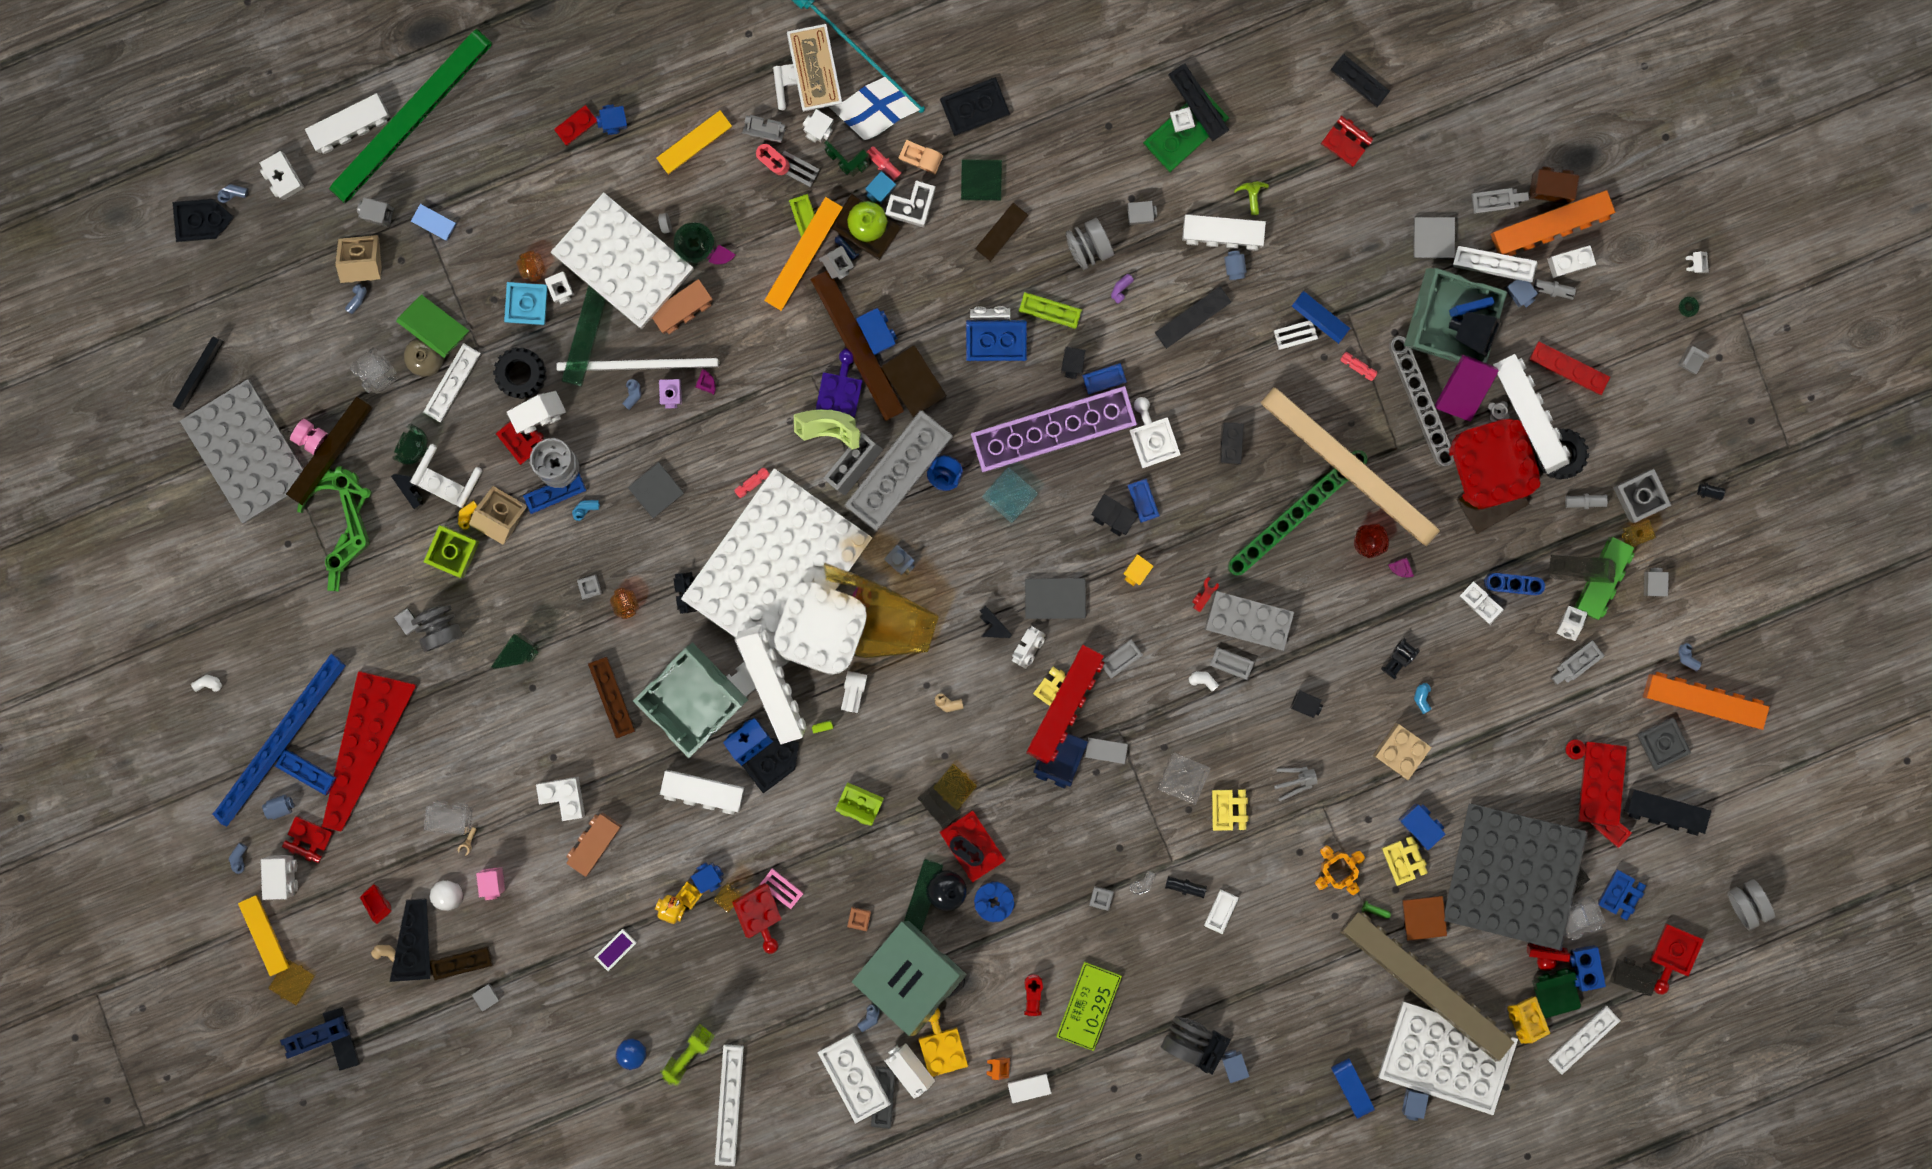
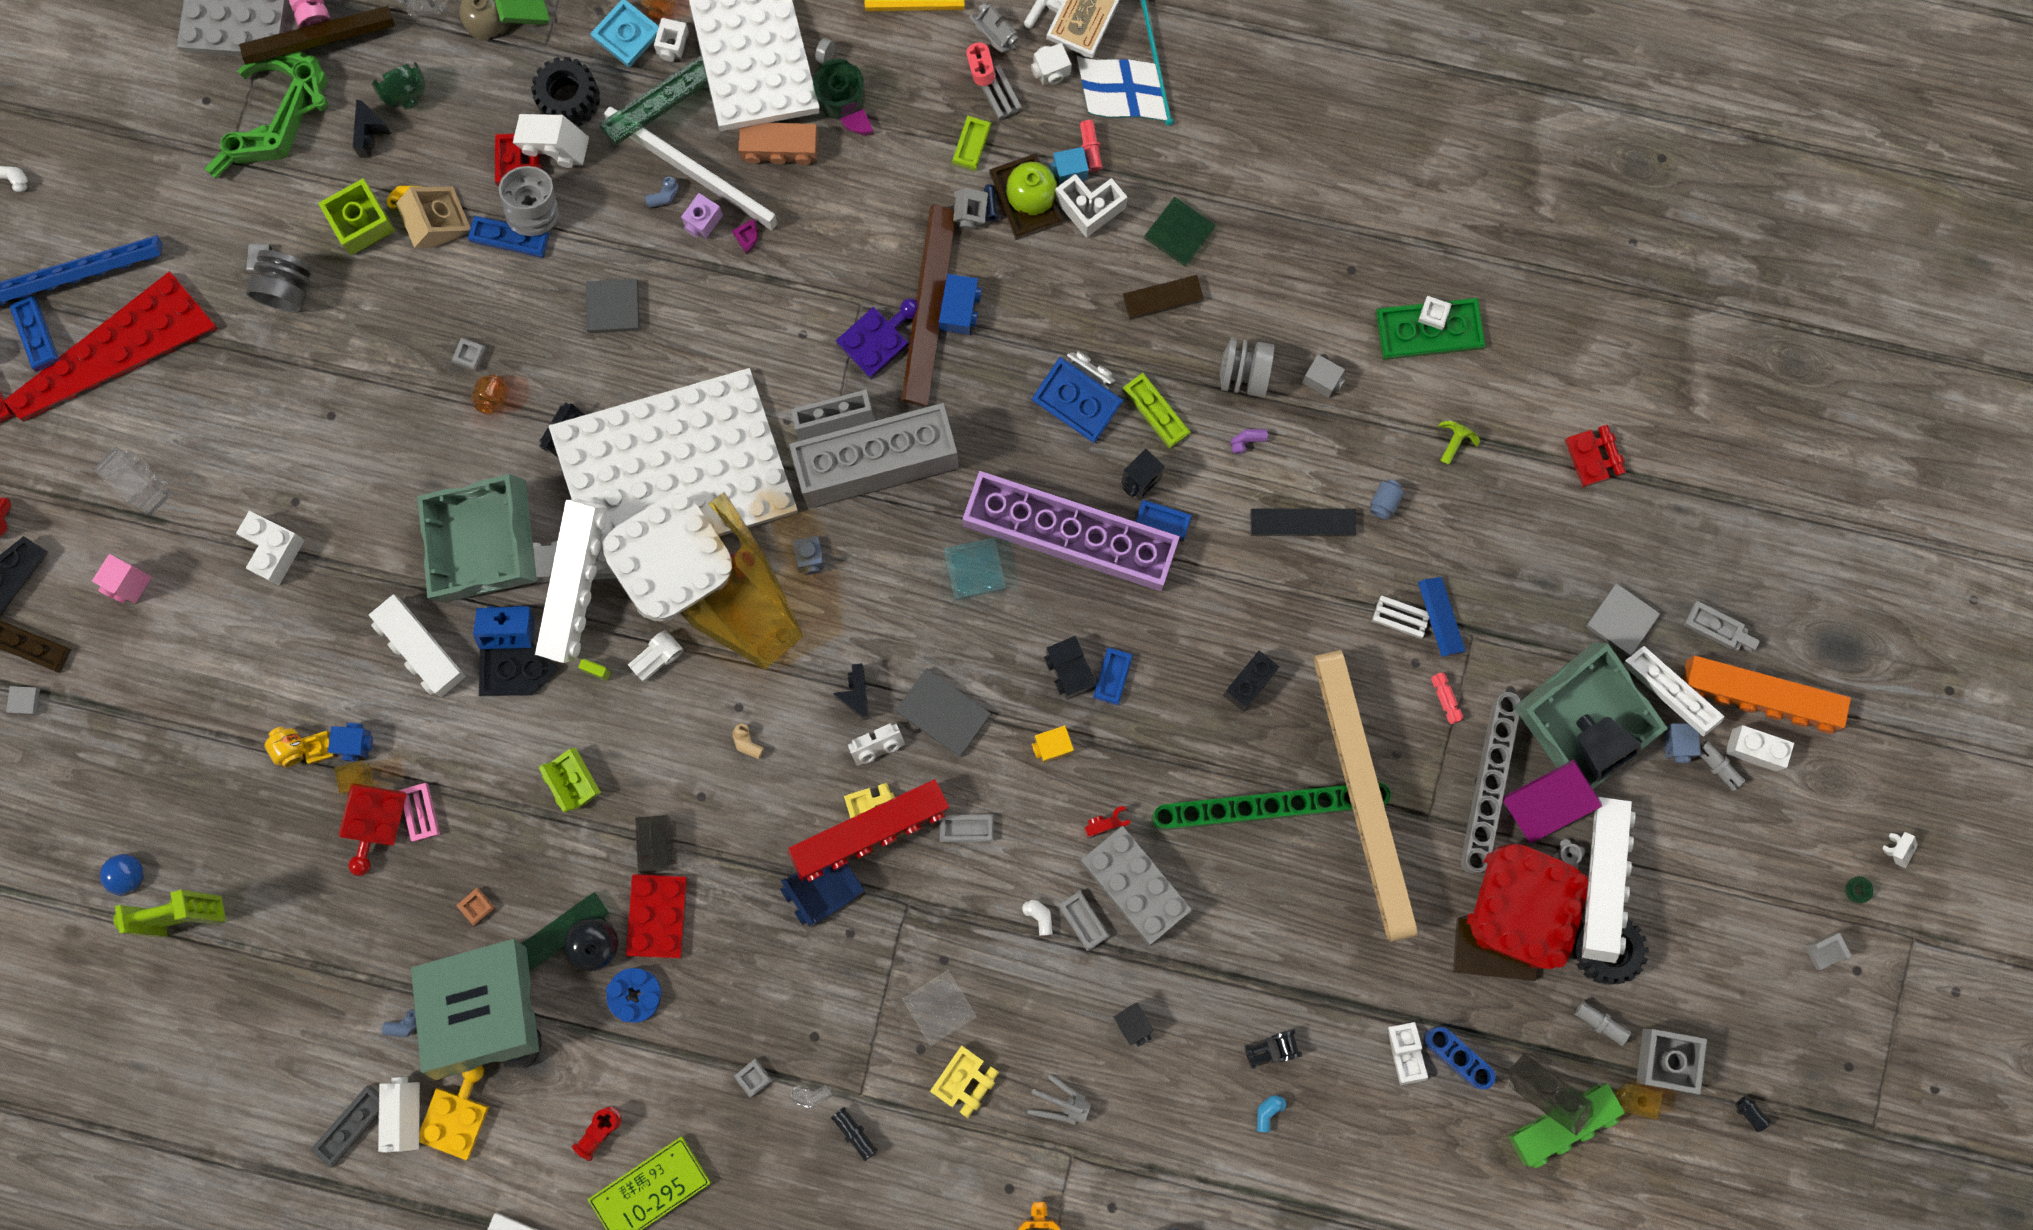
camera: 40 degrees right, 10 degrees down
white plate [410,444,482,508] -> none
white tile [423,343,481,423] -> none
white hair [430,880,463,911] -> none
tan hand [458,827,477,856] -> none
clear green slope [491,633,539,669] -> none
nougat brick [566,812,622,877] -> none
dark azure arm [572,500,600,521] -> none
reddish brown plate [588,657,635,739] -> none
dark purple tile [594,929,637,971] -> none
white tile [715,1044,744,1166] -> none
coral axle [734,468,770,498] -> none
light orange tile [764,197,843,311] -> none
yellowish green arch [794,410,861,450] -> none
white tile [818,1033,891,1124] -> none
dark green bracket [824,140,871,177] -> none
dark brown tile [881,345,947,417] -> none
light nougat plate [899,140,943,175] -> none
blue helmet [927,455,963,491] -> none
clear yellow piece [933,763,977,810] -> none
black tile [940,77,1010,137] -> none
black beam [950,836,984,866] -> none
orange tile [987,1057,1010,1080] -> none
light grey tile [1085,737,1128,764] -> none
white plate [1129,397,1180,468] -> none
black tile [1168,63,1229,142] -> none
white brick [1182,215,1266,251] -> none
white tile [1204,889,1239,934] -> none
black tile [1330,54,1390,107] -> none
clear red helmet [1354,524,1389,559] -> none
tan brick [1373,723,1432,780] -> none
magenta tile [1388,558,1414,578] -> none
blue tile [1449,297,1494,318] -> none
red plate [1528,341,1610,395] -> none
reddish brown brick [1529,167,1579,204] -> none
light grey hinge [1551,640,1604,685] -> none
white brick [1556,605,1587,641] -> none
light grey brick [1644,568,1669,596] -> none

